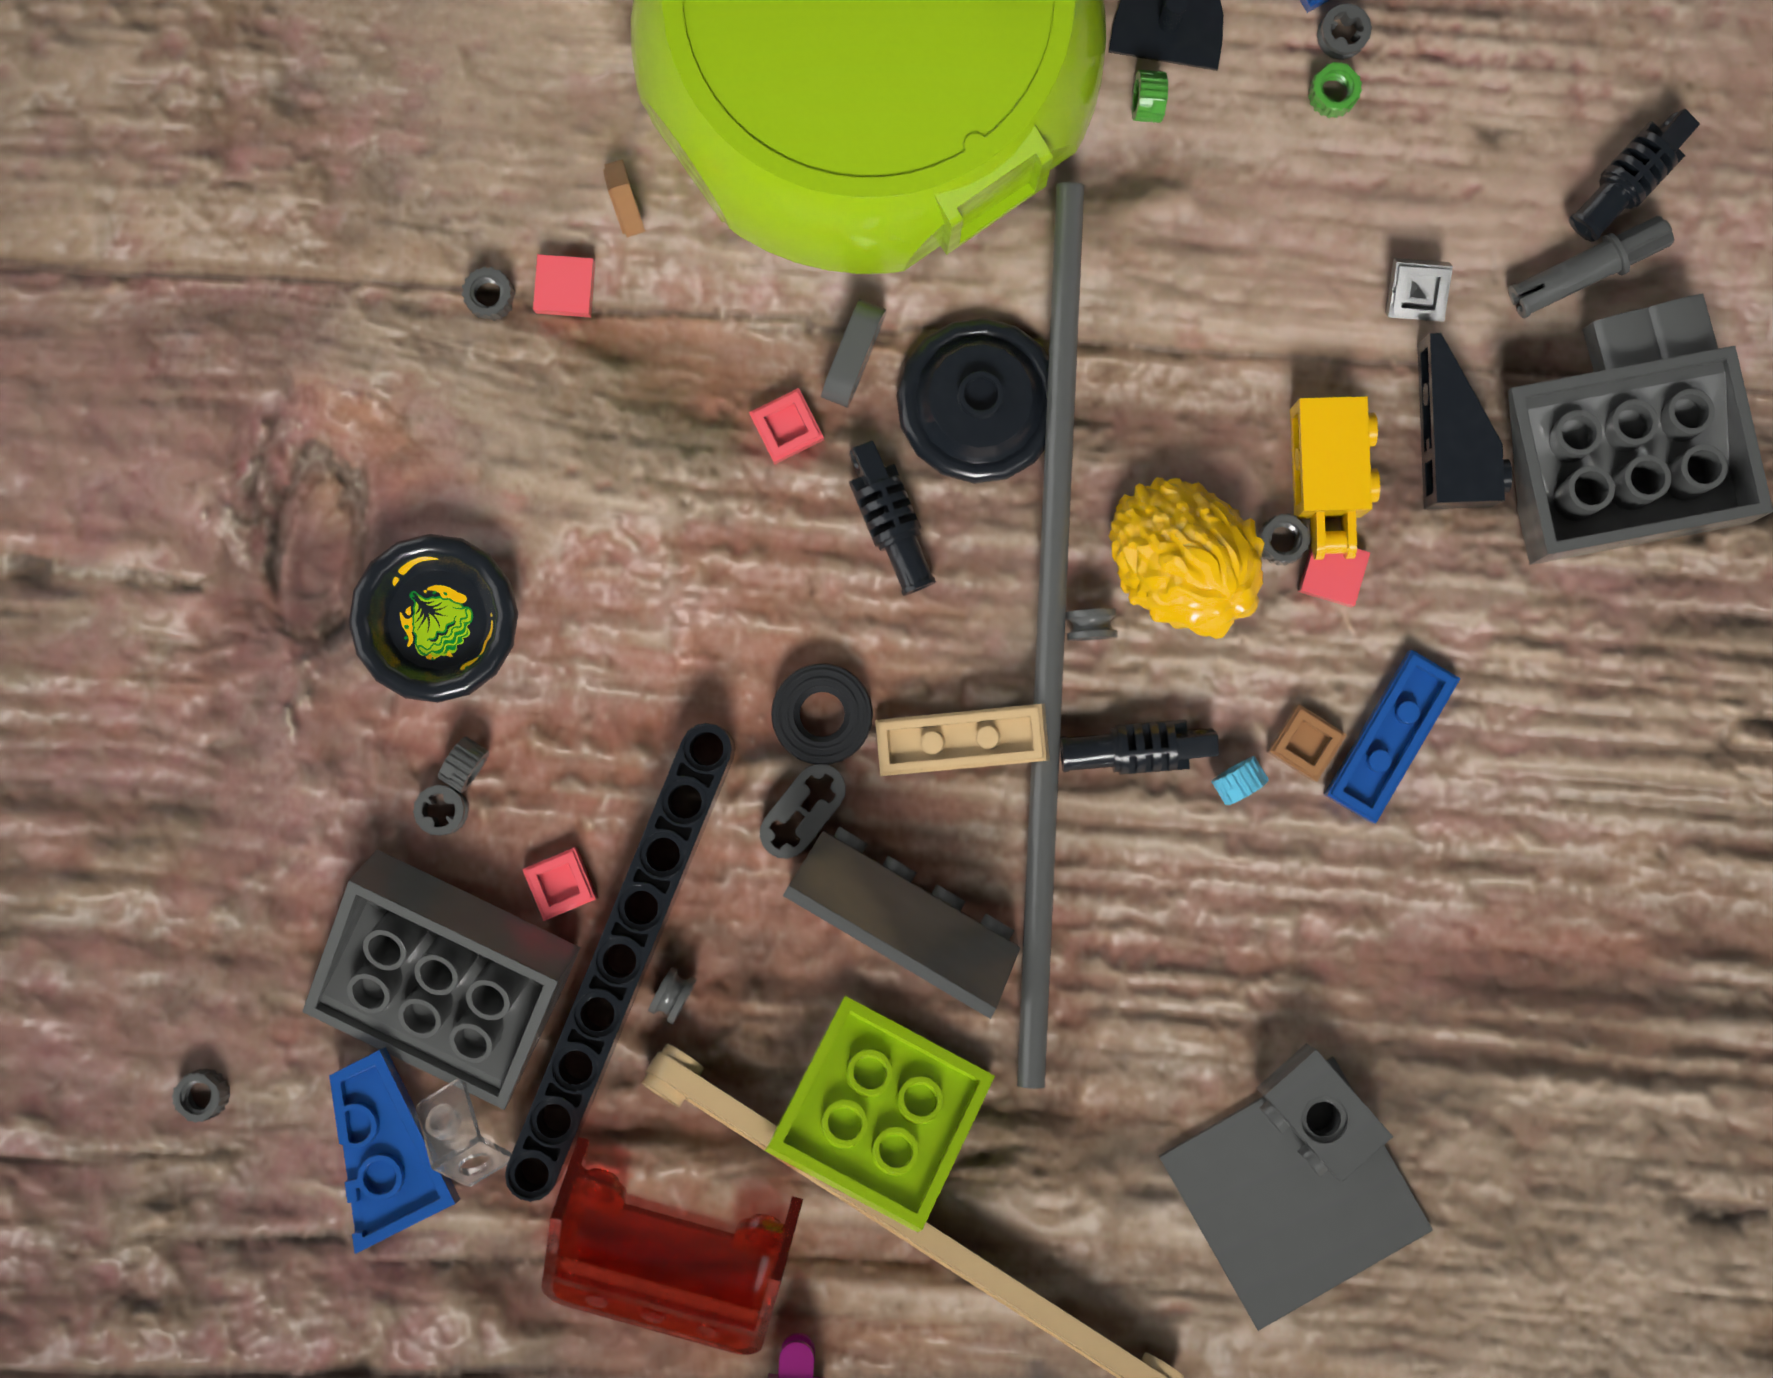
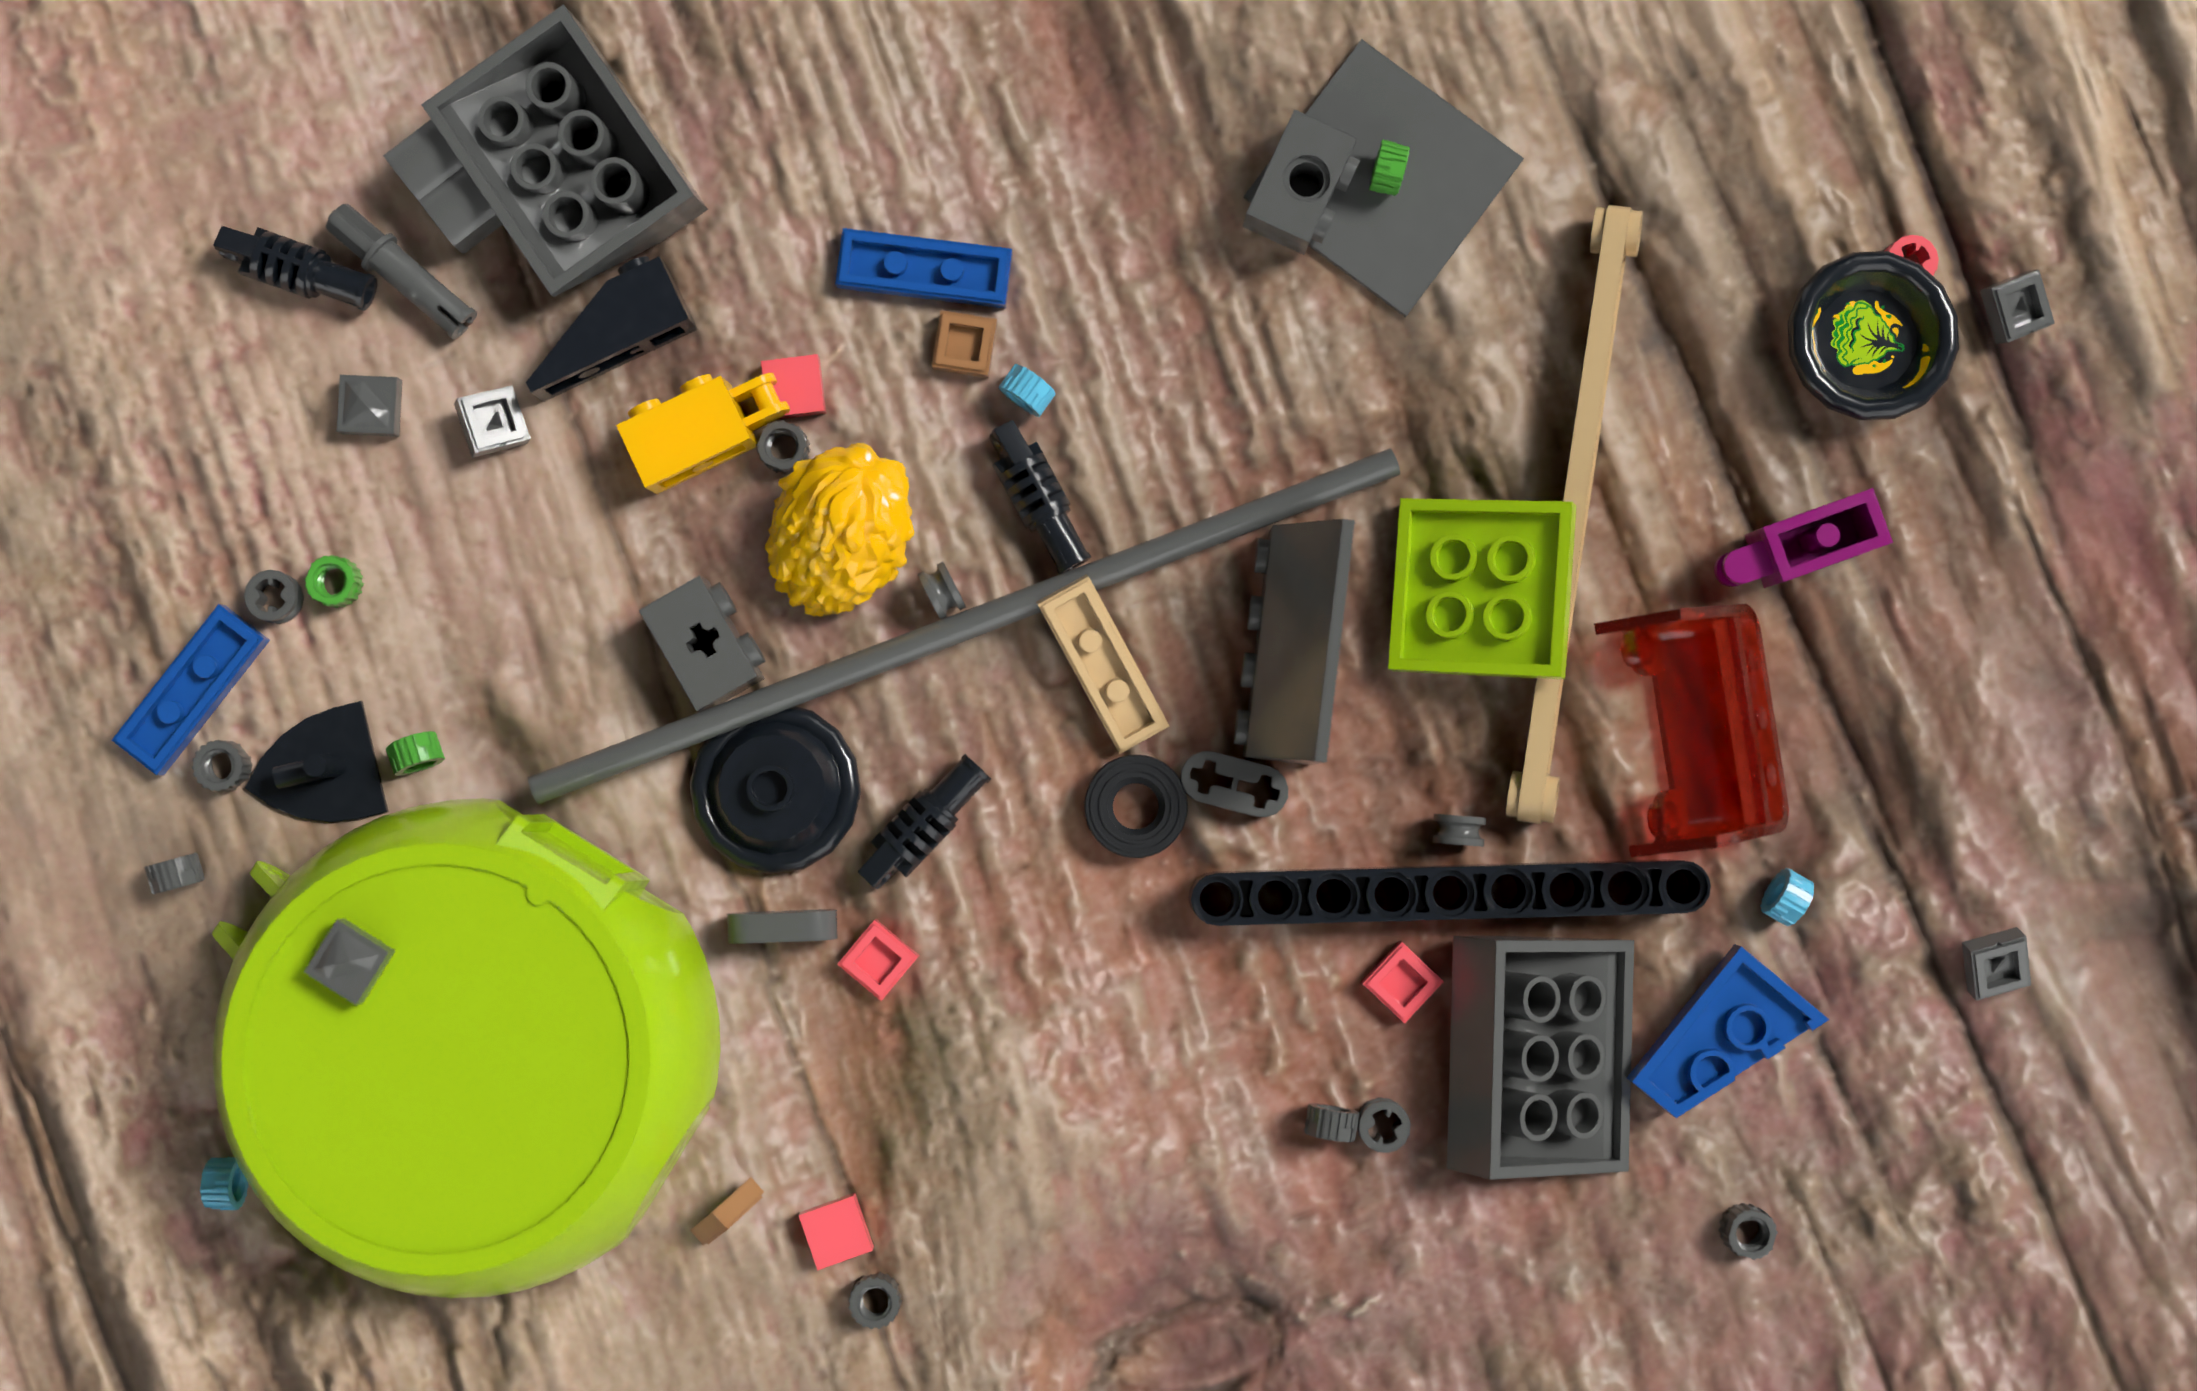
camera: 120 degrees left, 0 degrees up
black piece [349,534,518,703] -> none
clear bracket [416,1079,511,1187] -> none
none -> dark grey tile [337,375,403,437]
none -> dark grey brick [639,575,766,712]
none -> bright green axle [1369,139,1410,196]
none -> medium azure axle [1760,868,1814,926]

